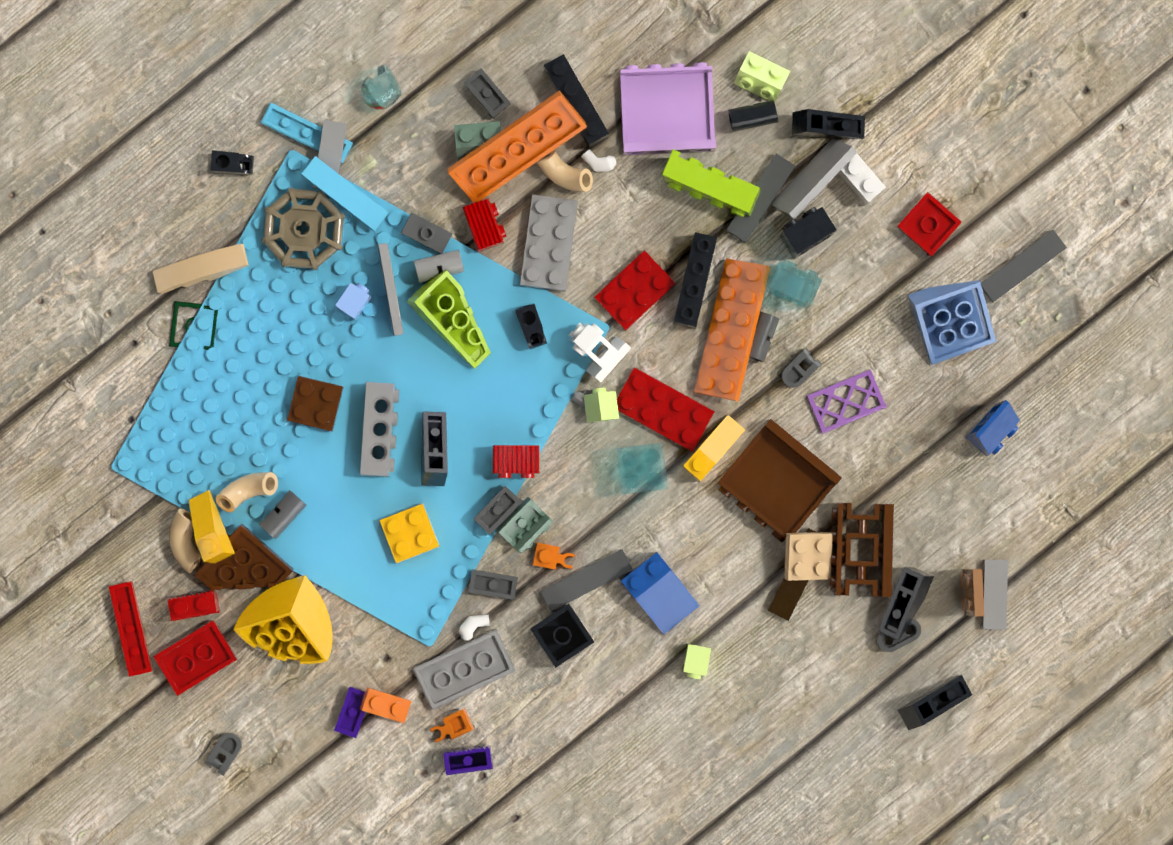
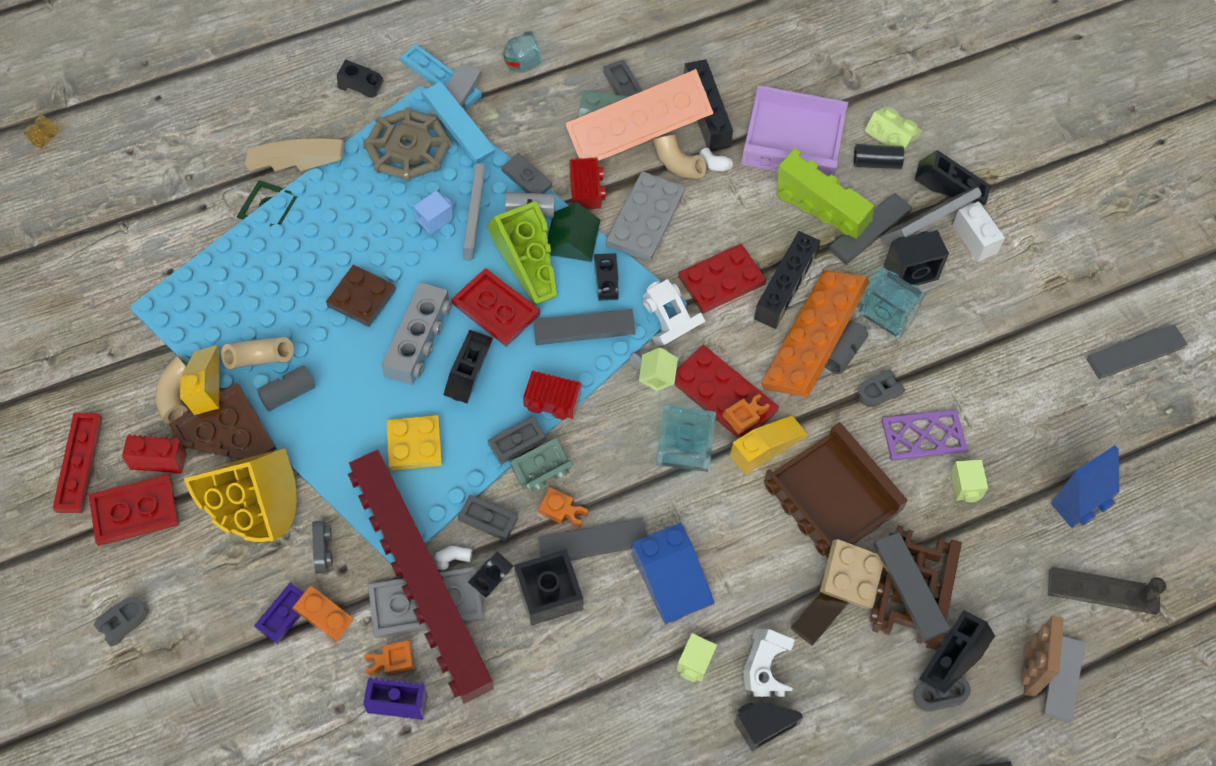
camera: 15 degrees right, 25 degrees down
red plate [897,192,962,257] -> none
medium blue slope [908,280,996,365] -> none
none -> dark grey plate [312,520,333,574]
none -> dark red brick [347,450,494,704]
none -> red plate [451,268,540,347]
none -> black leg [468,551,514,598]
none -> dark grey tile [533,309,635,345]
none -> dark green slope [547,202,600,262]
none -> orange plate [722,394,770,434]
none -> black slope [734,701,804,751]
none -> white tile [743,629,795,697]
none -> dark grey tile [874,532,950,642]
none -> yellowish green brick [950,460,988,503]
none -> clear smoke piece [1048,567,1166,615]

